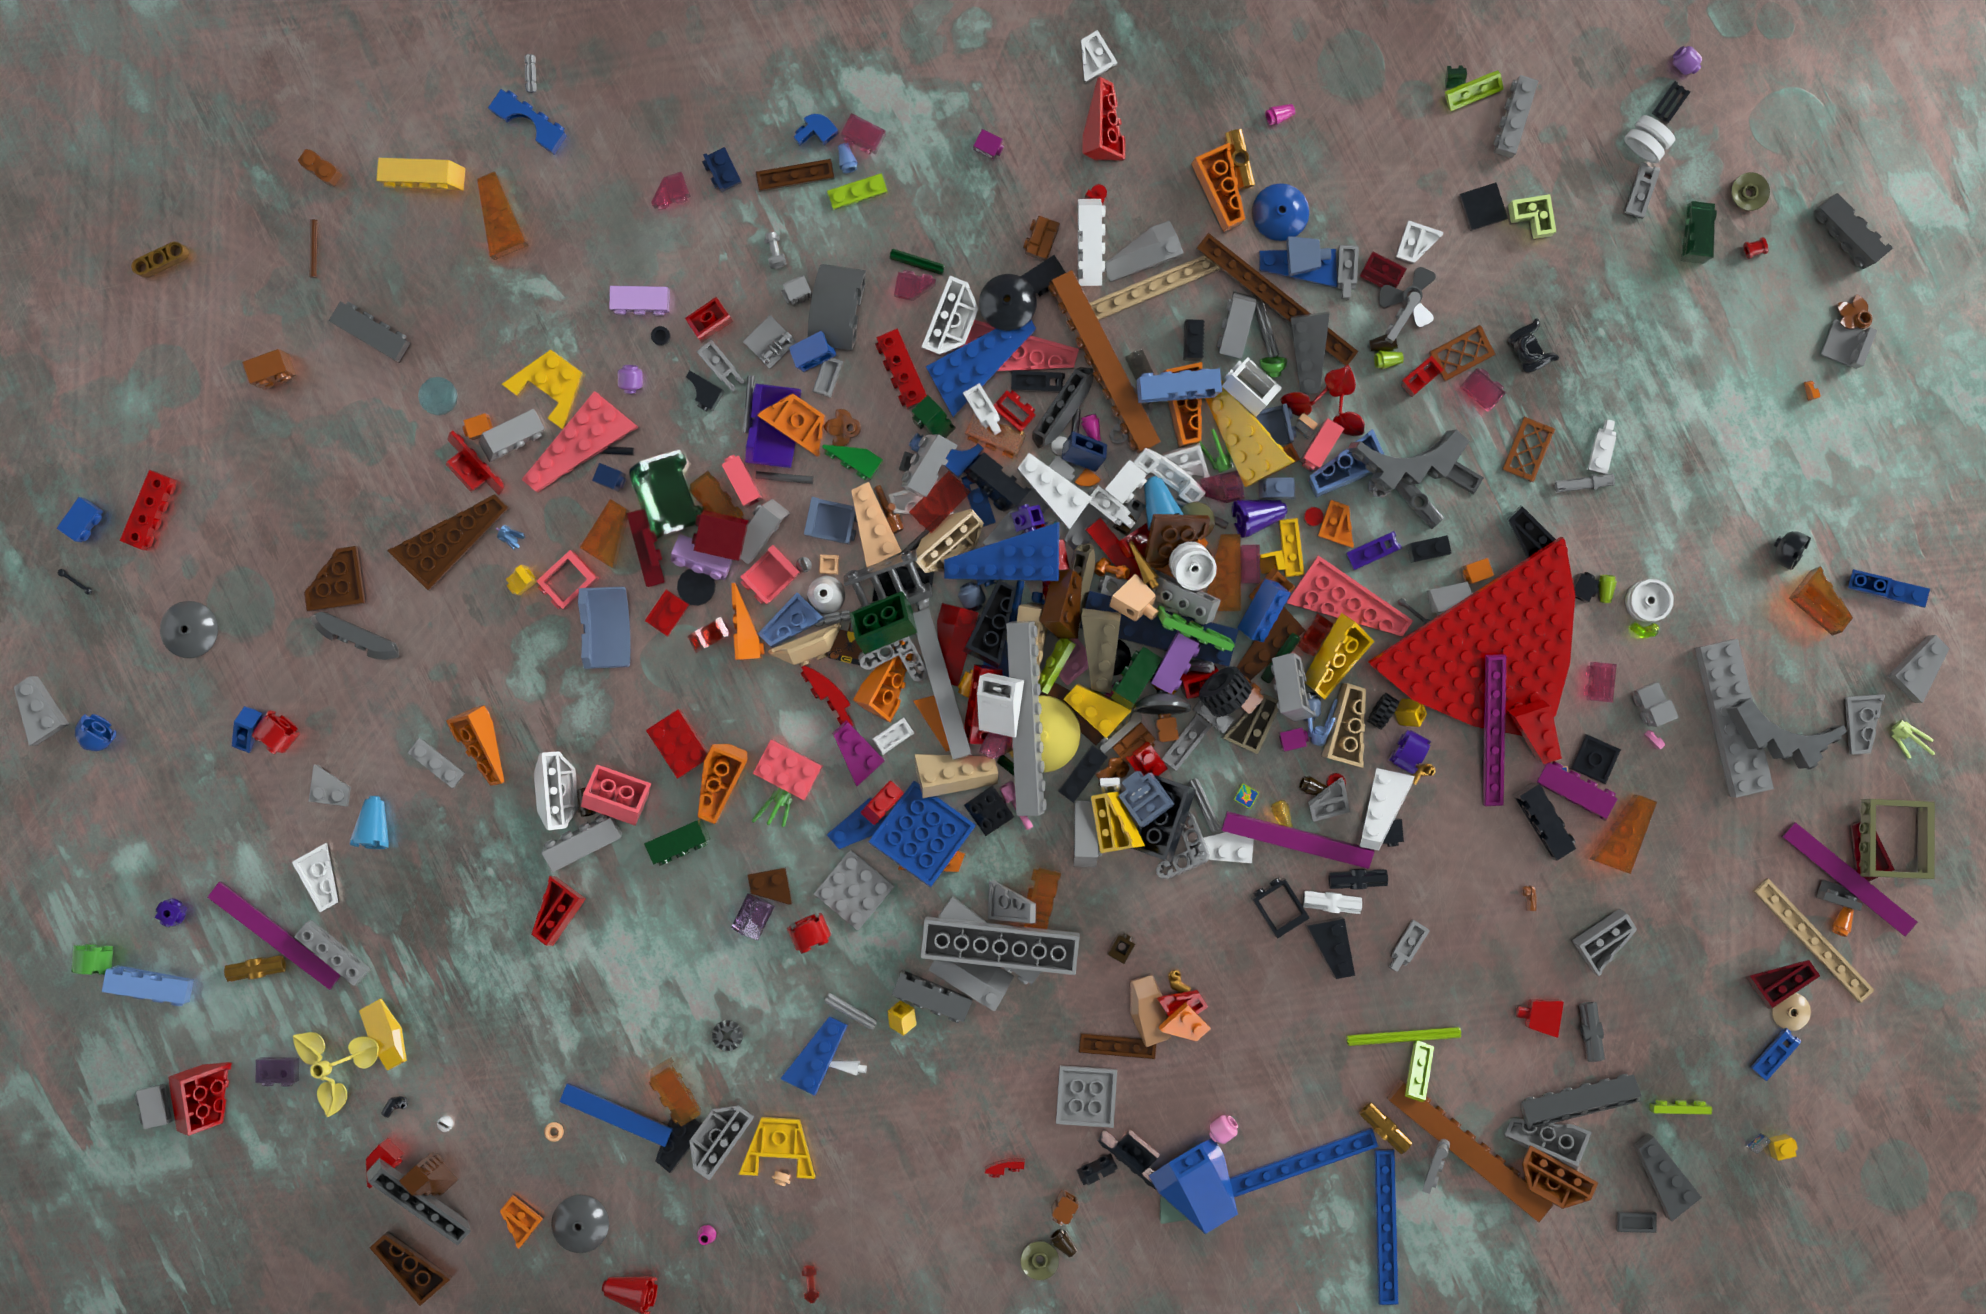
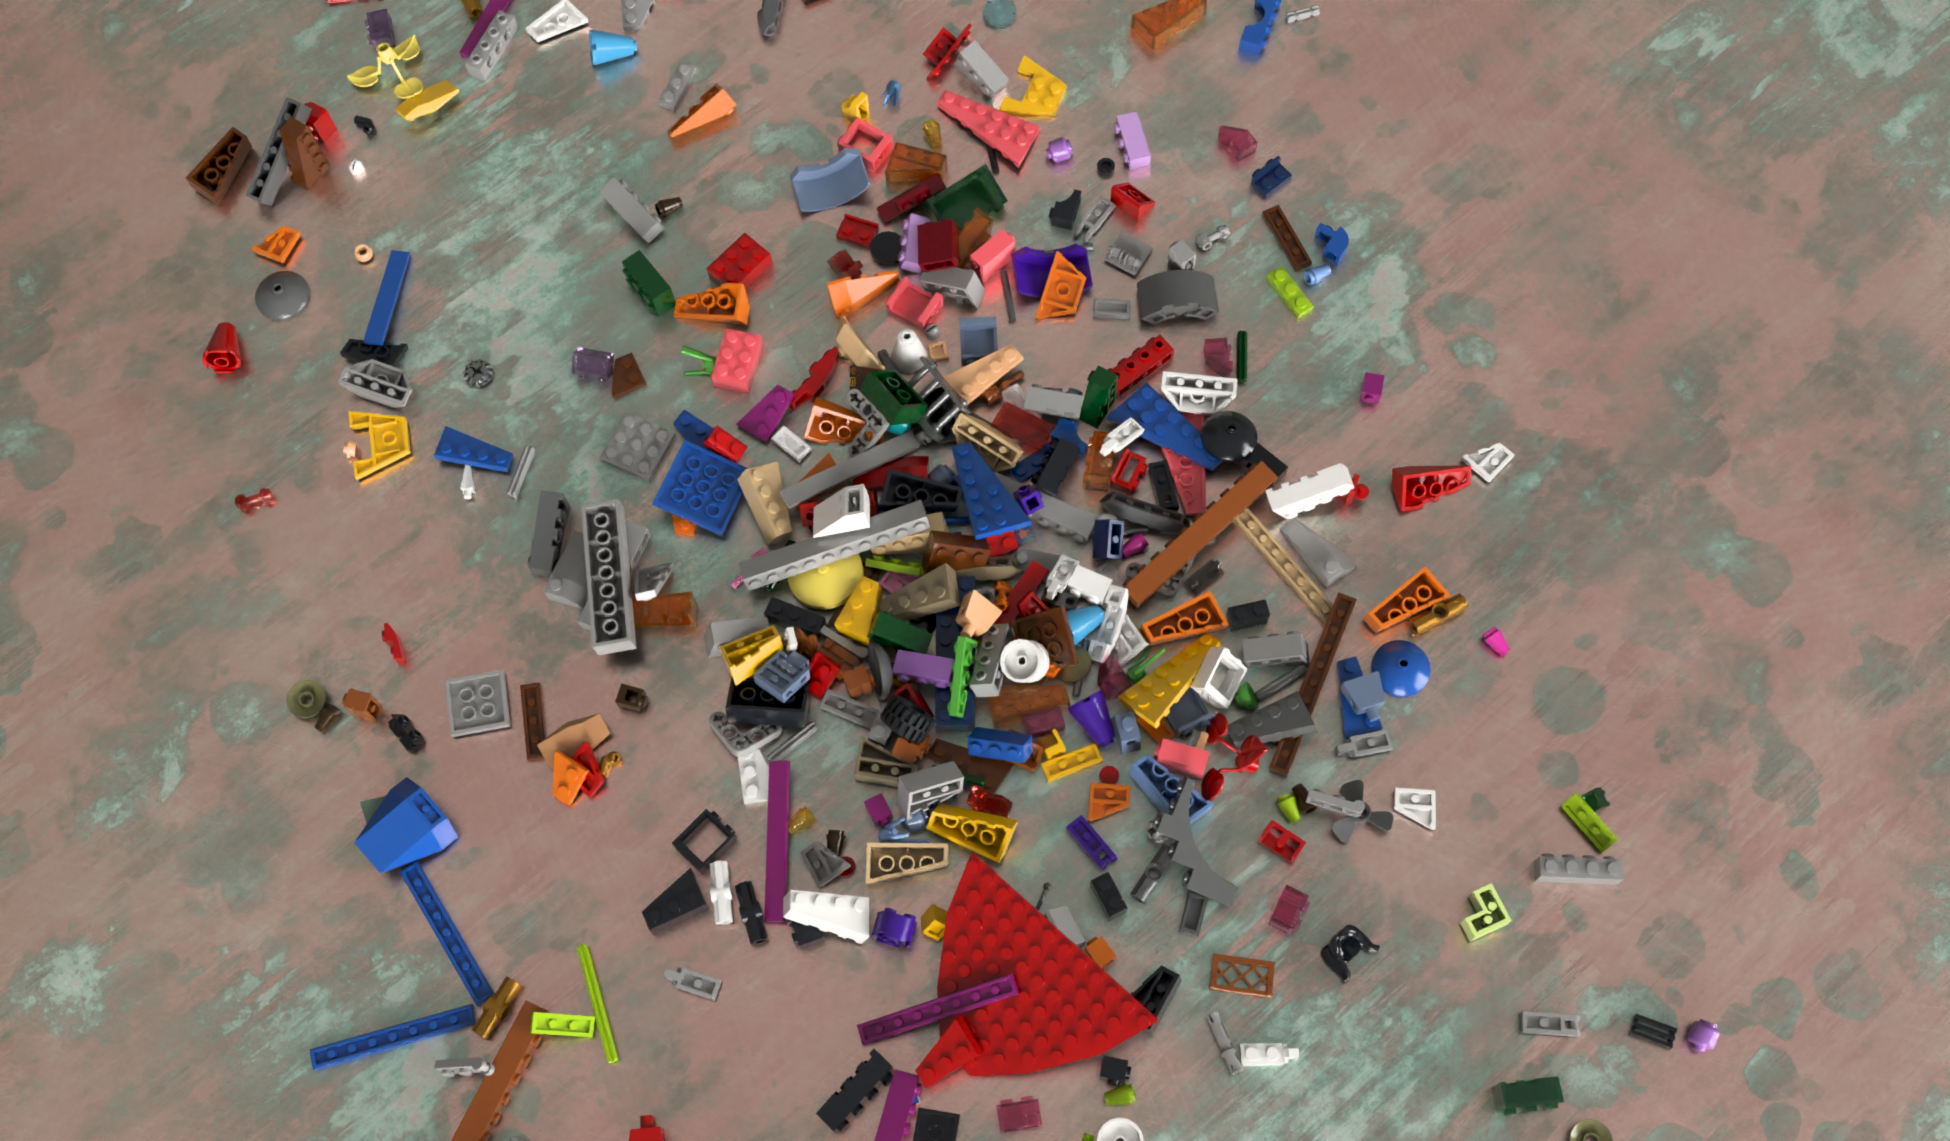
camera: 85 degrees right, 20 degrees down
reddish brown wing [387,494,509,591] -> none
orange brick [462,413,493,440] -> none
red wedge [531,876,586,946] -> none
white wedge [534,751,578,830] -> none
coral brick [581,765,651,826] -> none
dark blue brick [592,463,627,492] -> none
clear orange wedge [649,1057,701,1127] -> none
dark pink cone [697,1225,716,1245] -> none
medium blue wing [758,593,825,648] -> none
red brick [787,913,831,954] -> none
blue panel [789,331,836,372] -> none
green slope [822,445,883,480] -> none
dark orange plate [824,409,861,446] -> none
clear pink brick [841,113,886,155] -> none
yellow panel [887,1000,916,1036] -> none
black hinge [964,785,1014,836] -> none
clear pink slope [979,732,1013,759] -> none
white wedge [1017,453,1092,530] -> none
dark orange brick [1023,216,1060,261] -> none
orange tile [1074,468,1101,487] -> none
black bracket [1097,1130,1160,1190] -> none
pearl gold piece [1129,542,1160,589] -> none
medium blue wedge [1136,368,1222,403] -> none
light grey axle [1188,660,1215,673] -> none
bright pink head [1209,1115,1238,1144] -> none
tile [1233,783,1259,809] -> none
coral wing [1287,555,1413,637] -> none
dark red plate [1360,251,1407,288] -> none
black tyre [1367,693,1399,730] -> none
pearl gold arm [1411,763,1436,785] -> none
dark orange window [1429,325,1496,382] -> none
black tile [1459,182,1508,231] -> none
dark orange arm [1522,885,1537,911] -> none
white wheel [1624,115,1675,163] -> none
none -> clear yellow cone [923,119,942,148]

